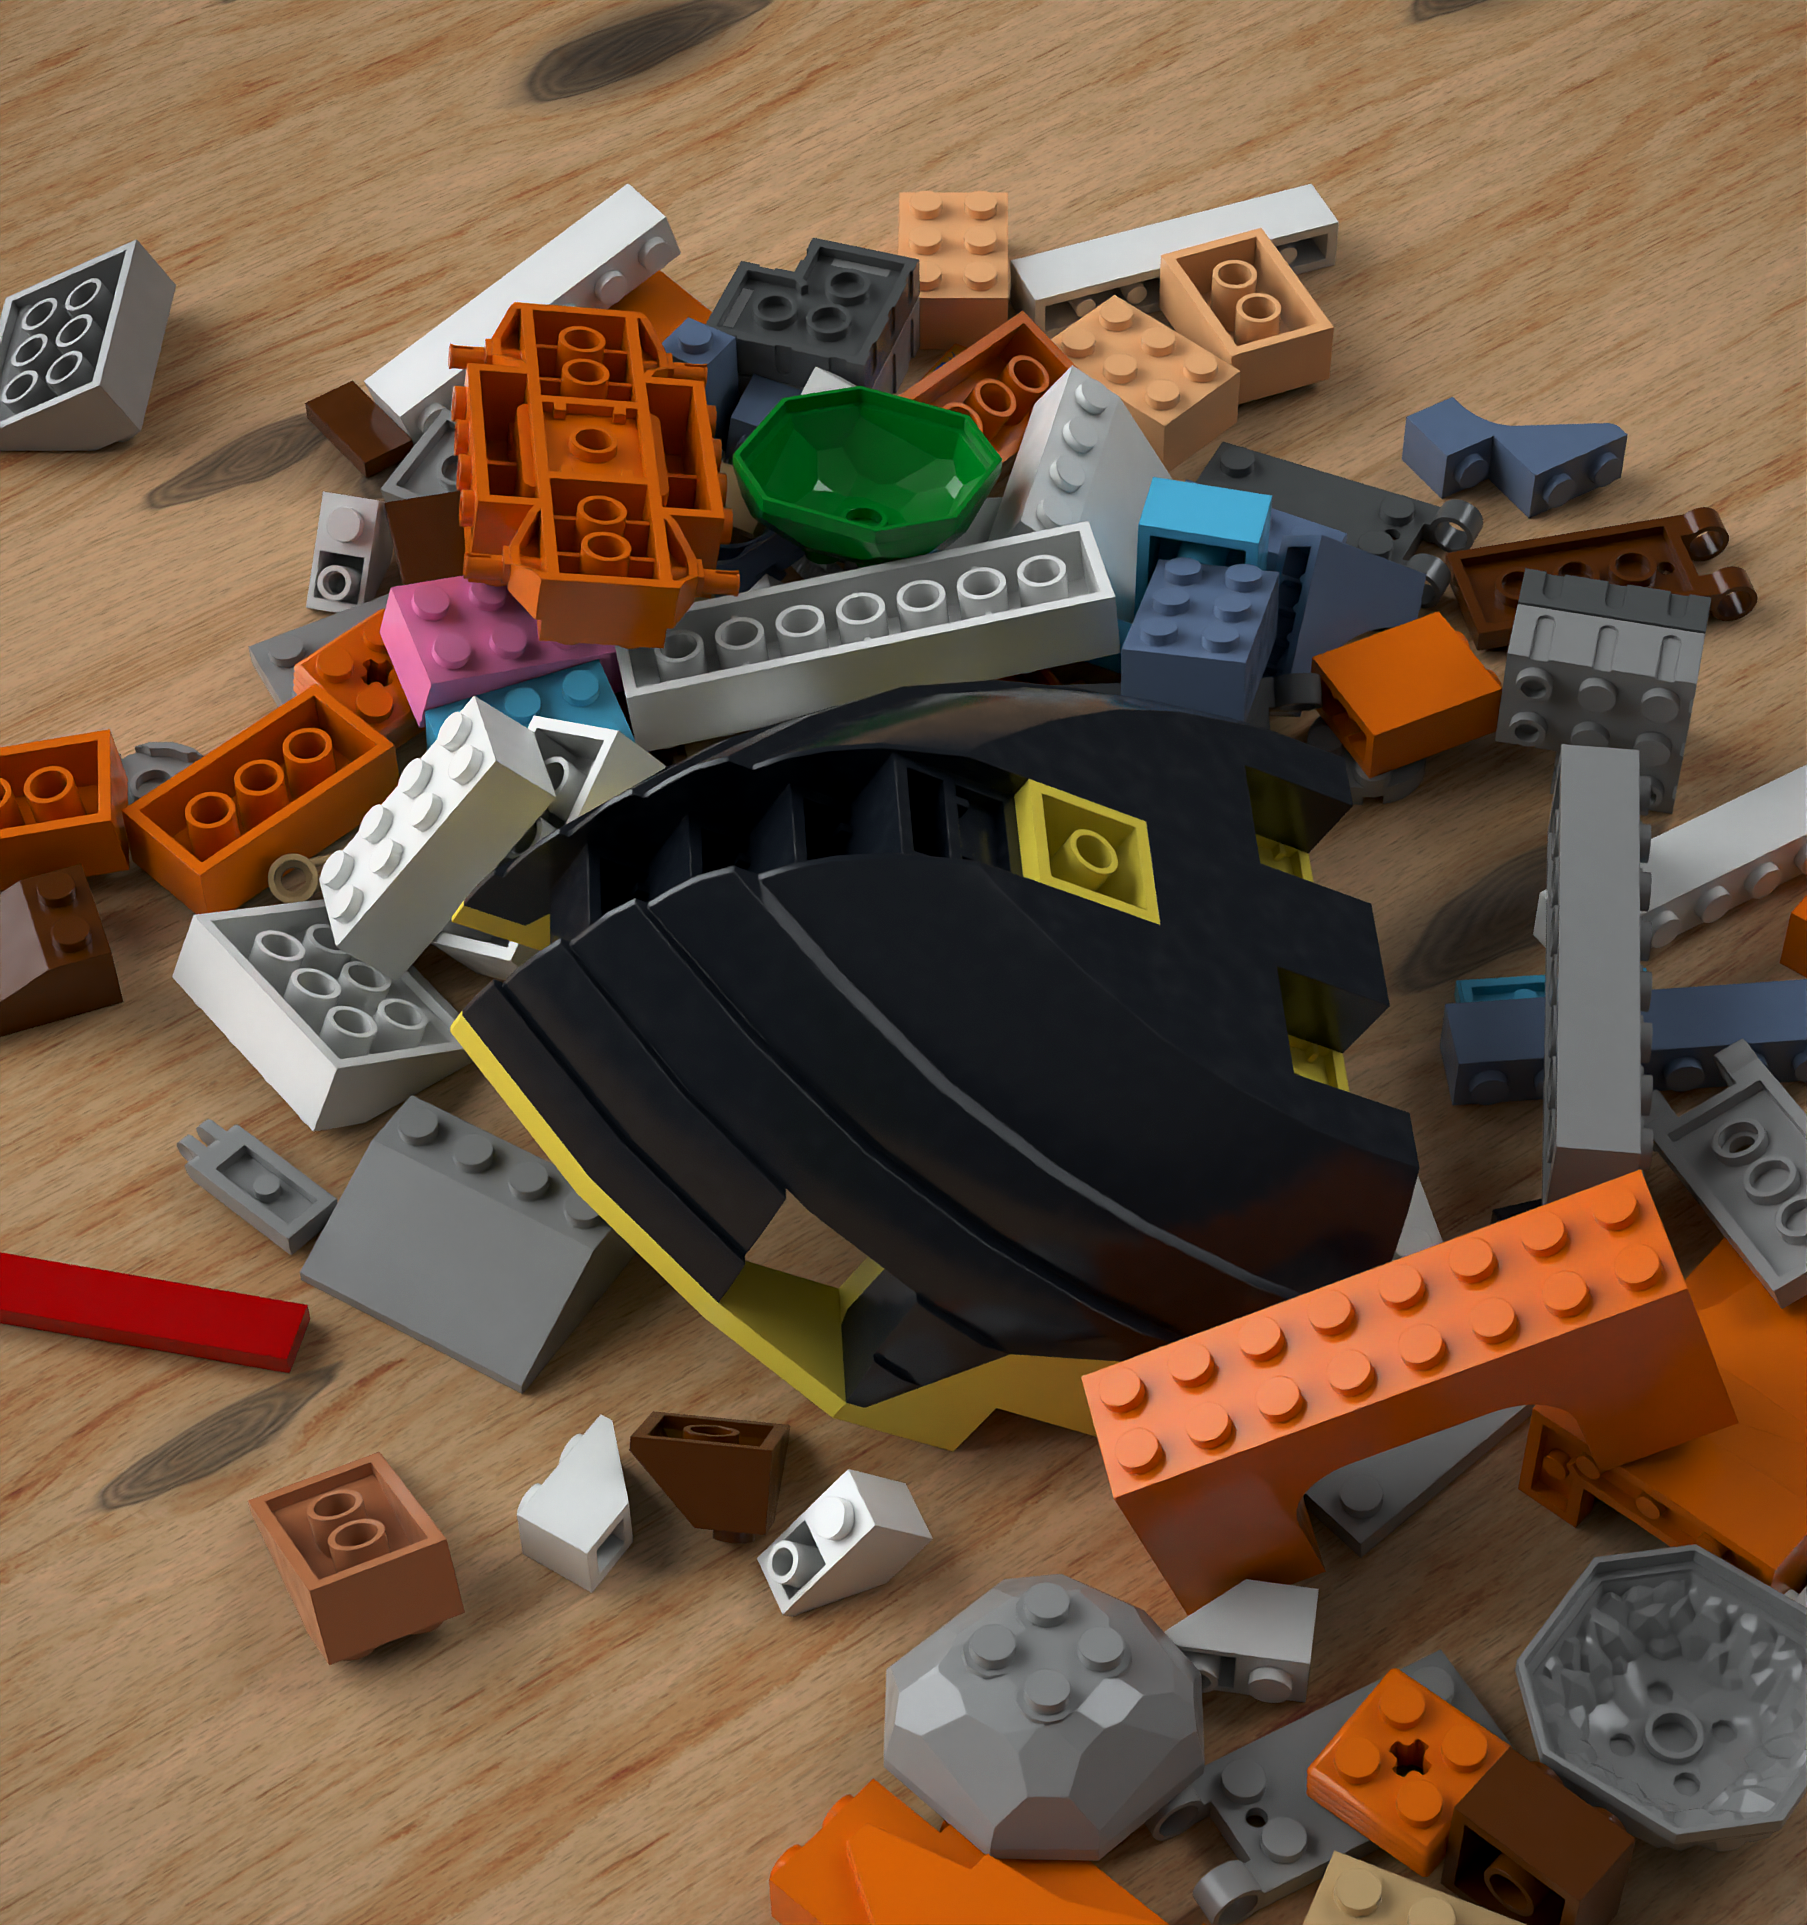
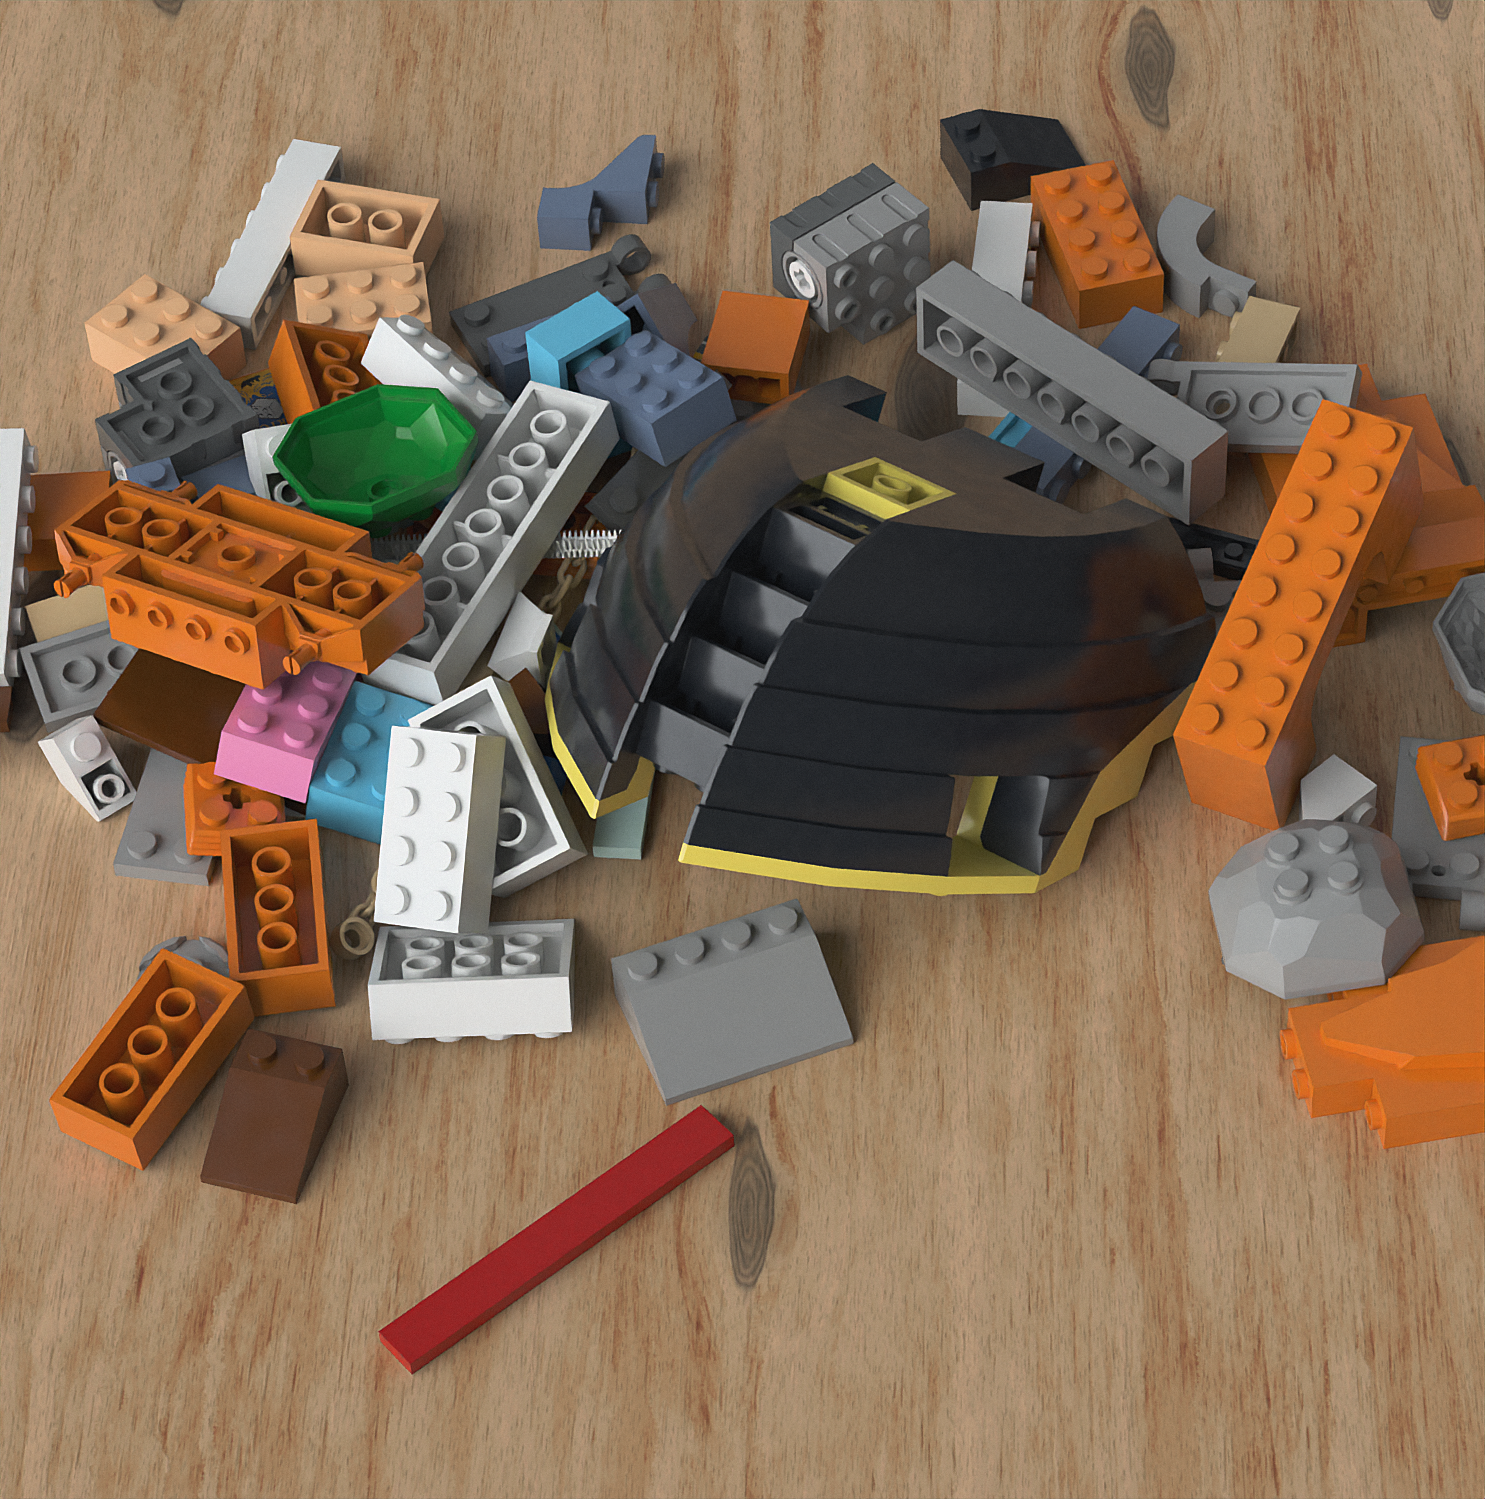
camera: 50 degrees left, 0 degrees up
light grey hinge [177,1119,338,1255] -> none
nougat slope [248,1452,465,1665] -> none
white slope [517,1414,633,1593] -> none
reddish brown slope [629,1411,790,1543] -> none
white slope [757,1469,933,1617] -> none
reddish brown hinge [1445,507,1758,651] -> none

